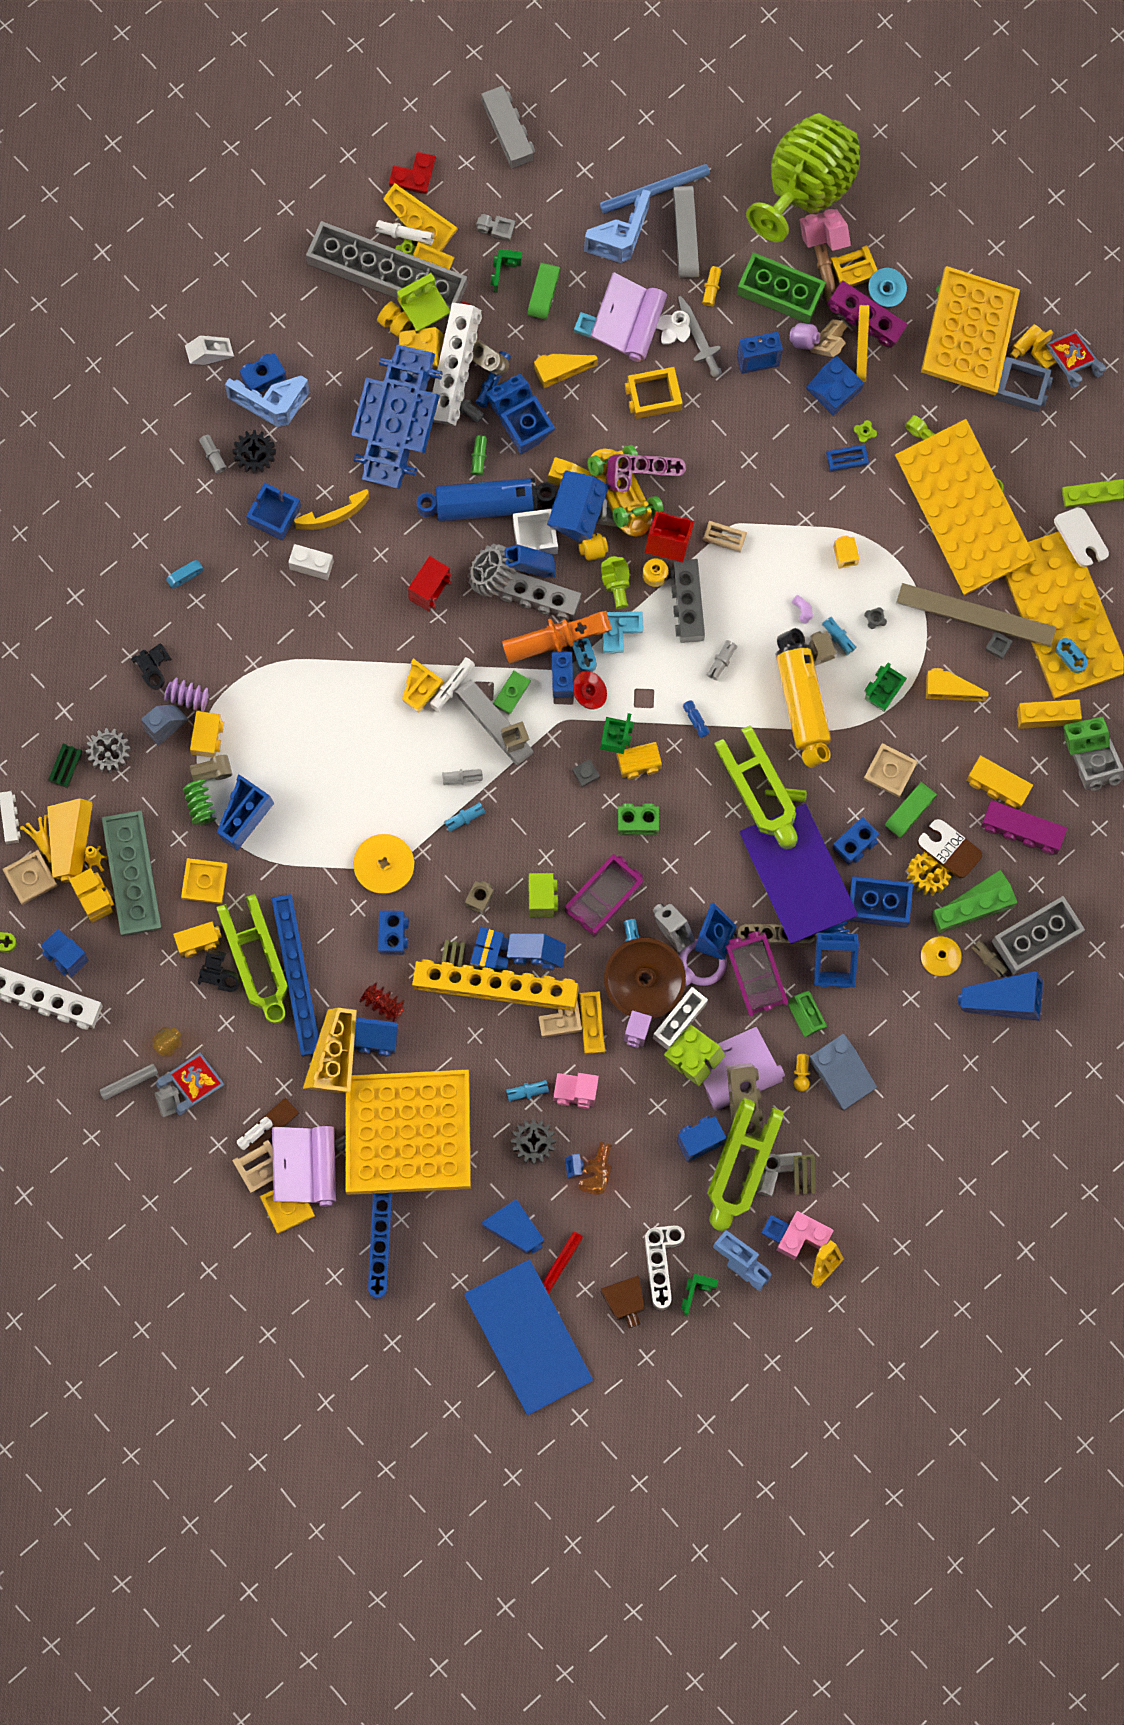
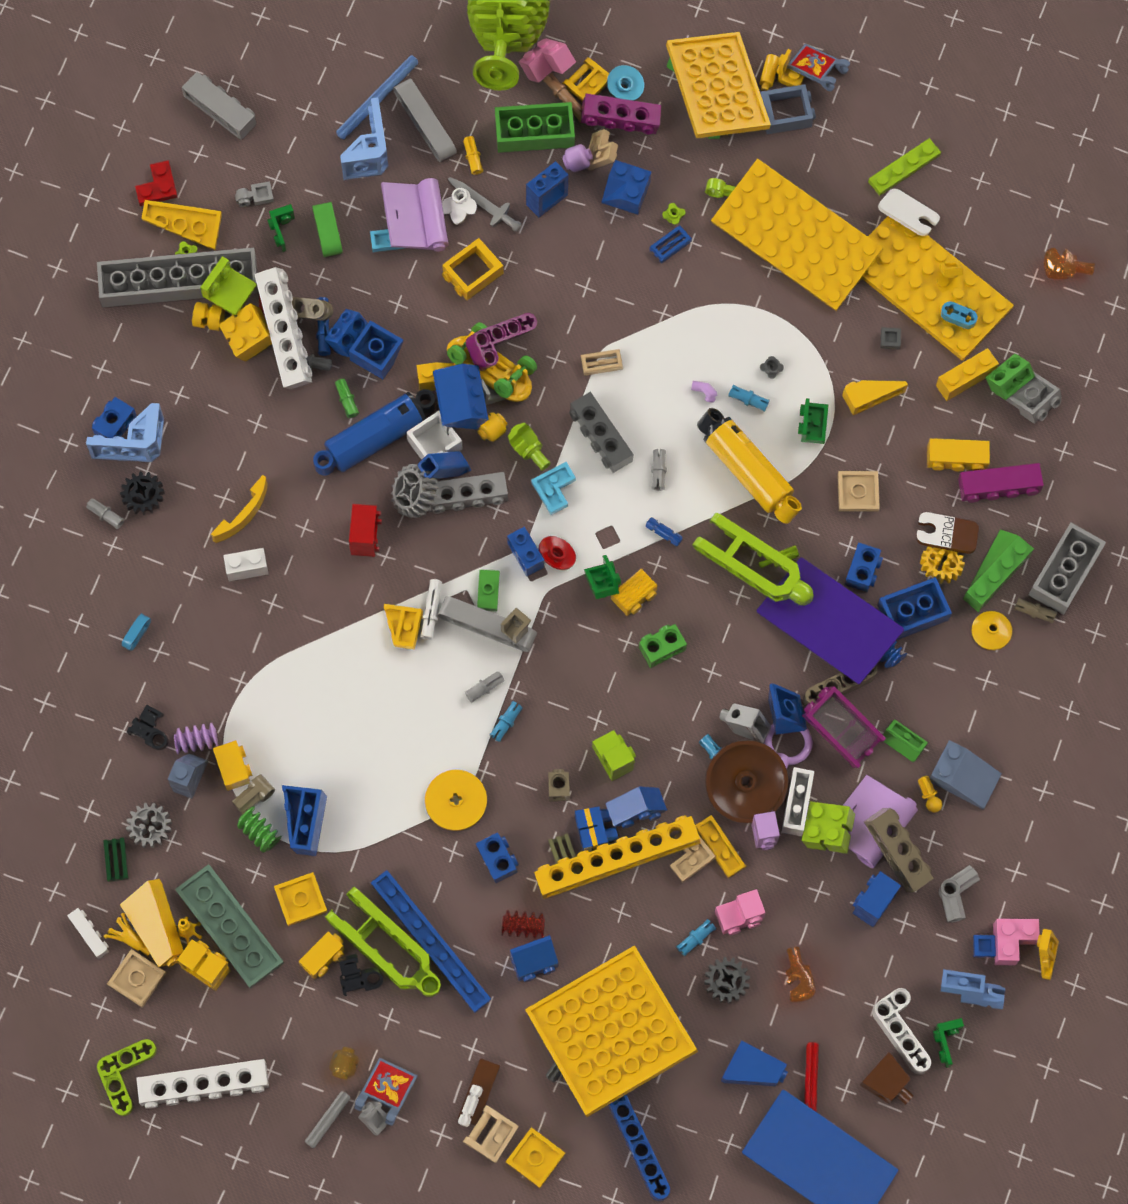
camera: 25 degrees left, 5 degrees down
blue brick [41,929,89,978] -> none
white slope [185,336,234,365] -> none
blue piece [246,482,301,541] -> none
lavender door [272,1126,336,1207] -> none
yellow wedge [303,1008,357,1093] -> none
blue piece [351,345,443,489] -> none
white pin [375,220,434,245] -> none
yellow tile [413,242,455,270] -> none
orange piece [502,611,612,664] -> none
yellow slope [534,354,598,389] -> none
door [564,854,644,938] -> none
blue plate [565,1154,584,1179] -> none
dark azure beam [572,638,597,672] -> none
dark grey plate [572,759,600,787] -> none
yellow head [643,558,669,587] -> none
red container [644,511,695,562] -> none
lime piece [707,1098,783,1231] -> none
olive tile [793,1154,816,1195] -> none
dark tan window [809,631,836,666] -> none
blue window [814,933,859,988] -> none
yellow brick [833,536,860,569] -> none
yellow beam [856,305,870,382] -> none
bright green beam [885,782,937,838] -> none
dark tan tile [896,583,1056,647] -> none
blue slope [958,972,1044,1021] -> none

